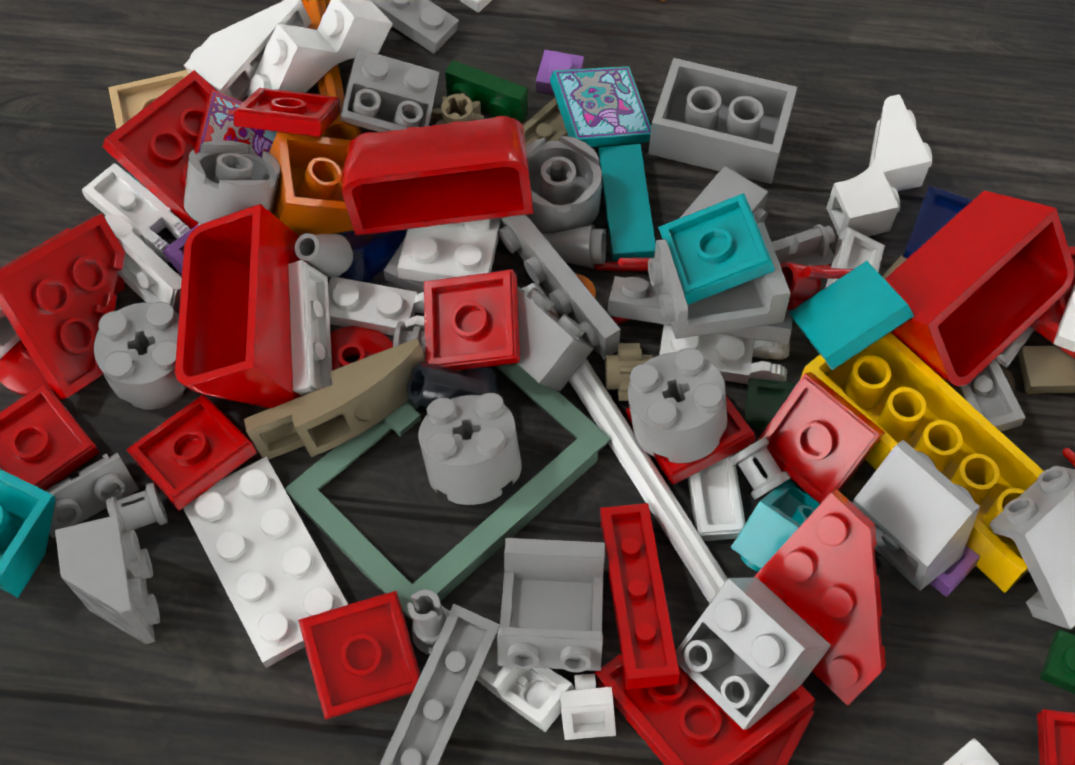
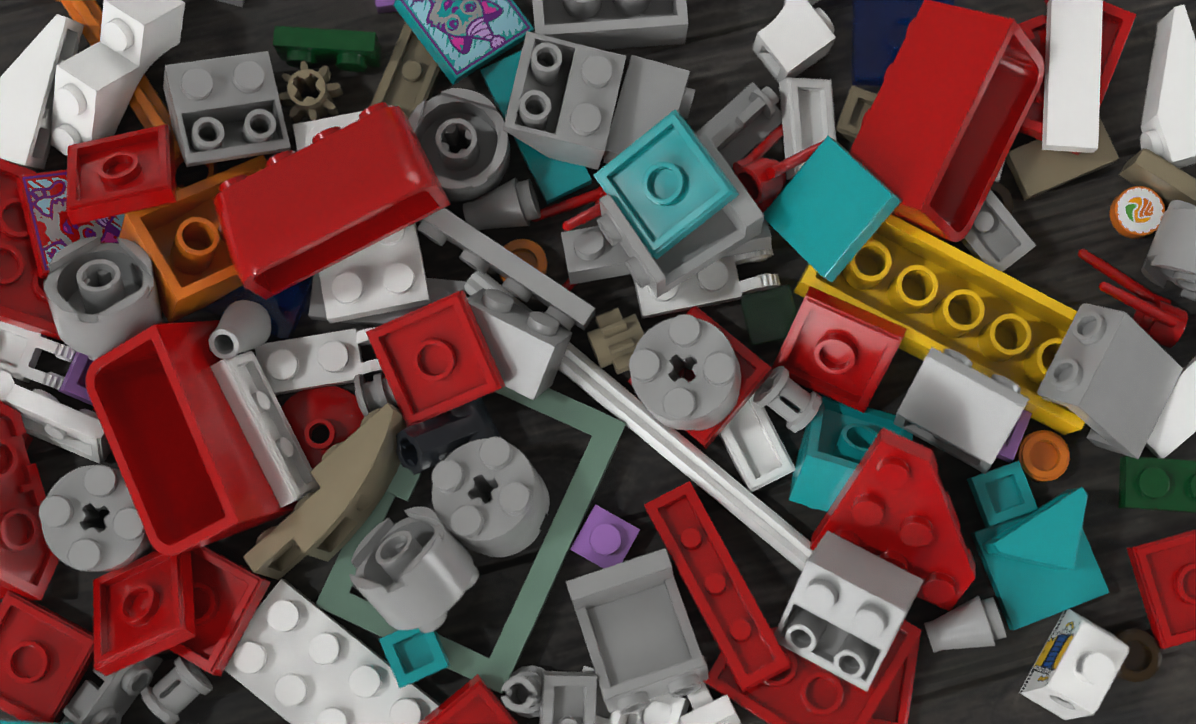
camera: 25 degrees left, 20 degrees up
none -> red plate [93,550,196,676]
none -> light grey brick [350,507,479,633]
none -> teal plate [379,628,451,688]
none -> light grey slope [503,31,626,170]
none -> medium lavender plate [570,504,640,569]
none -> light grey cone [924,596,1006,653]
none -> teal plate [967,461,1038,527]
none -> teal tile [970,505,1110,630]
none -> teal slope [982,487,1088,570]
none -> orange tile [1014,430,1070,482]

